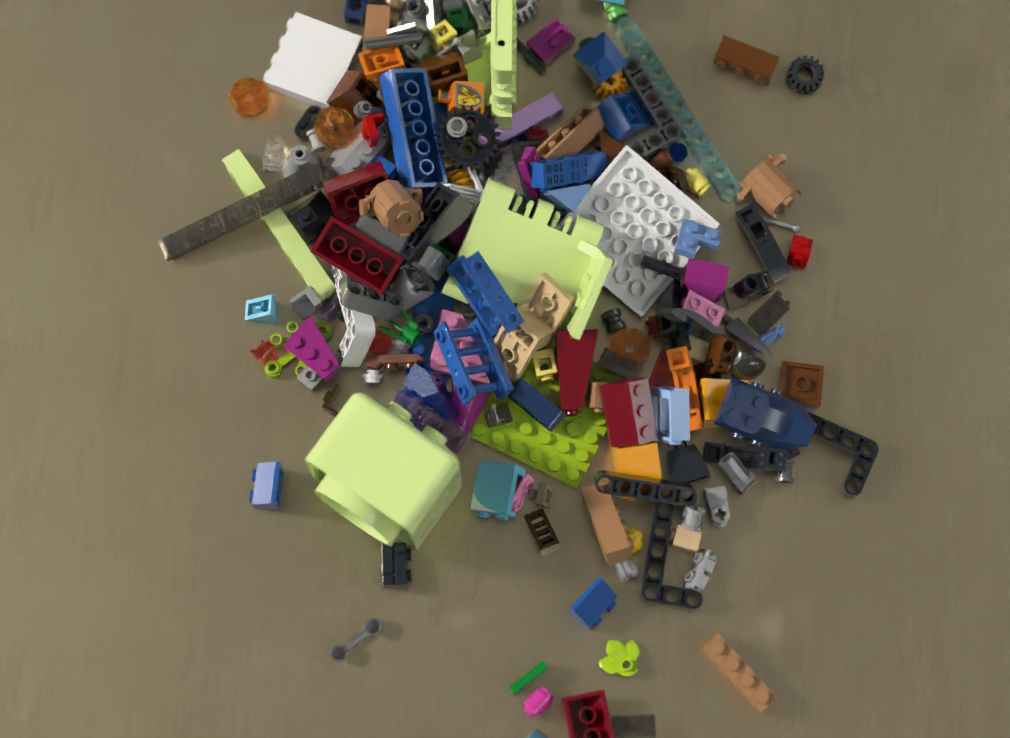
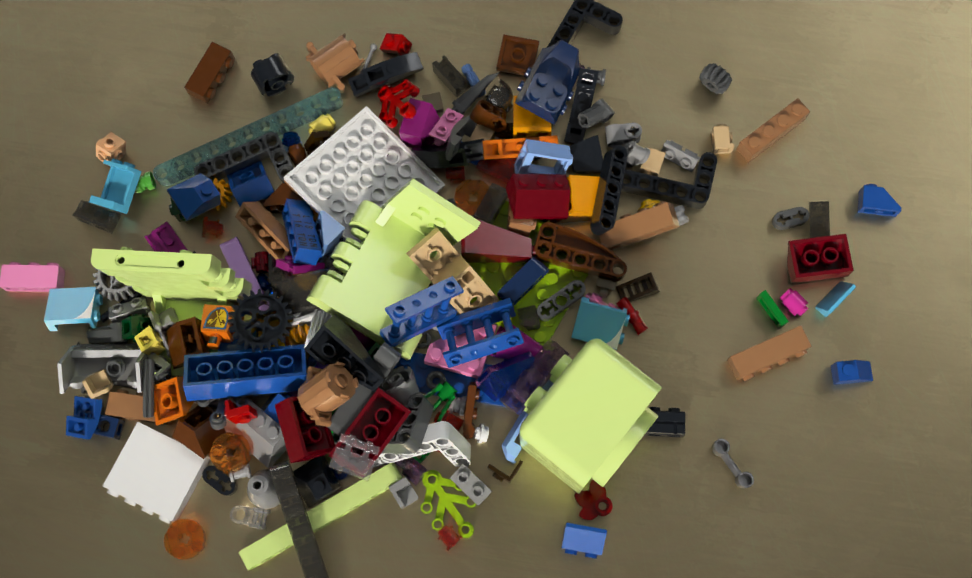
camera: 80 degrees left, 0 degrees up
medium azure slope [245,294,278,323] -> none
magenta wing [283,315,341,382] -> none
light grey plate [447,117,467,138] -> none
light yellow brick [532,348,557,382] -> none
blue slope [569,576,617,629] -> none
lime plate [598,640,639,677] -> none
black pin [640,254,683,280] -> none
medium blue plate [674,218,722,260] -> none
black piece [733,271,774,299] -> none
black tyre [787,55,825,95] -> none
none -> clear red brick [202,217,224,238]
none -> black brick [251,53,294,97]
none -> clear plate [329,433,380,481]
none -> red plant [378,79,420,128]
none -> reddish brown beam [535,222,627,281]
none -> dark grey beam [537,280,586,321]
none -> red plate [574,480,613,520]
none -> red pin [616,296,648,335]
none -> dark grey gear [699,63,732,94]
none -> tan brick [711,124,734,154]
none -> medium nougat brick [727,325,812,382]
none -> dark grey beam [772,207,809,230]

